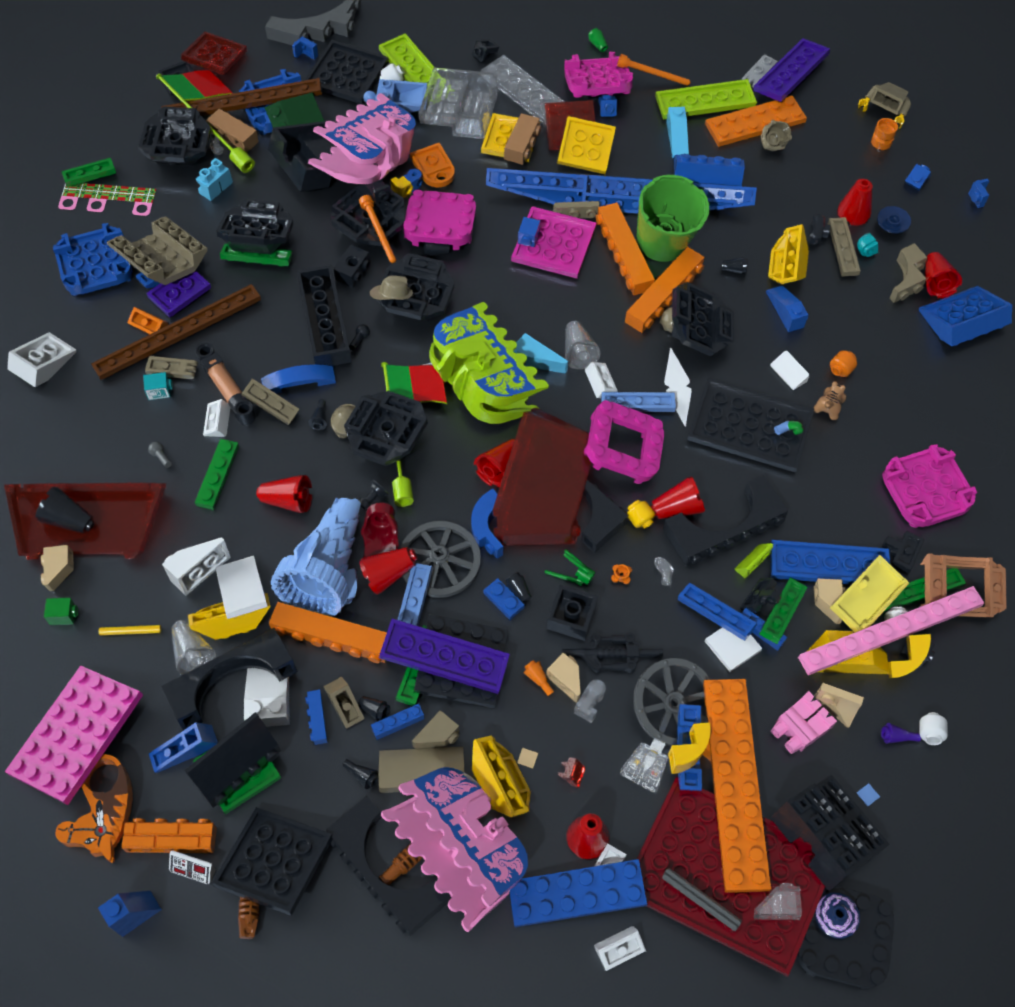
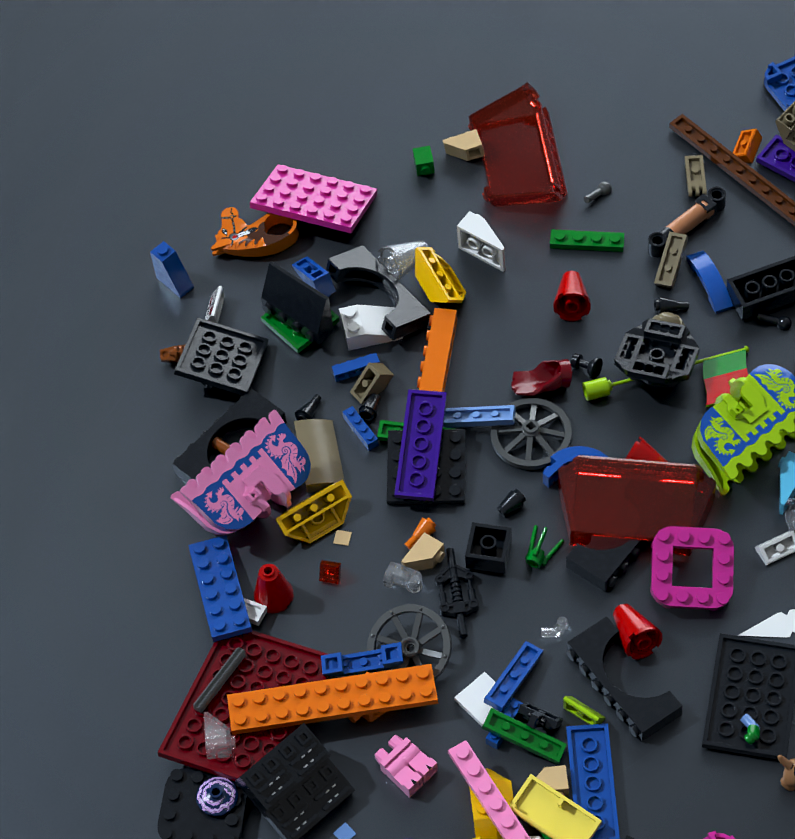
camera: 90 degrees right, 5 degrees down
white slope [8,332,76,387] -> none
black cone [35,486,95,533] -> none
yellow bar [99,625,162,636] -> none
orange brick [122,818,217,853] -> none
teal brick [143,372,173,400] -> none
white slope [203,399,230,437] -> none
white tile [215,556,268,619] -> none
light blue cone [271,498,361,617] -> none
red cone [359,547,418,595] -> none
dark tan slope [412,710,460,749] -> none
blue plate [483,578,525,620] -> none
white slope [594,926,646,971] -> none
medium blue plate [601,392,676,412] -> none
orange plate [611,564,632,584] -> none
clear torso [620,739,668,794] -> none
yellow head [627,500,655,529] -> none
yellow brick [668,723,710,774] -> none
tan plate [814,683,864,728] -> none

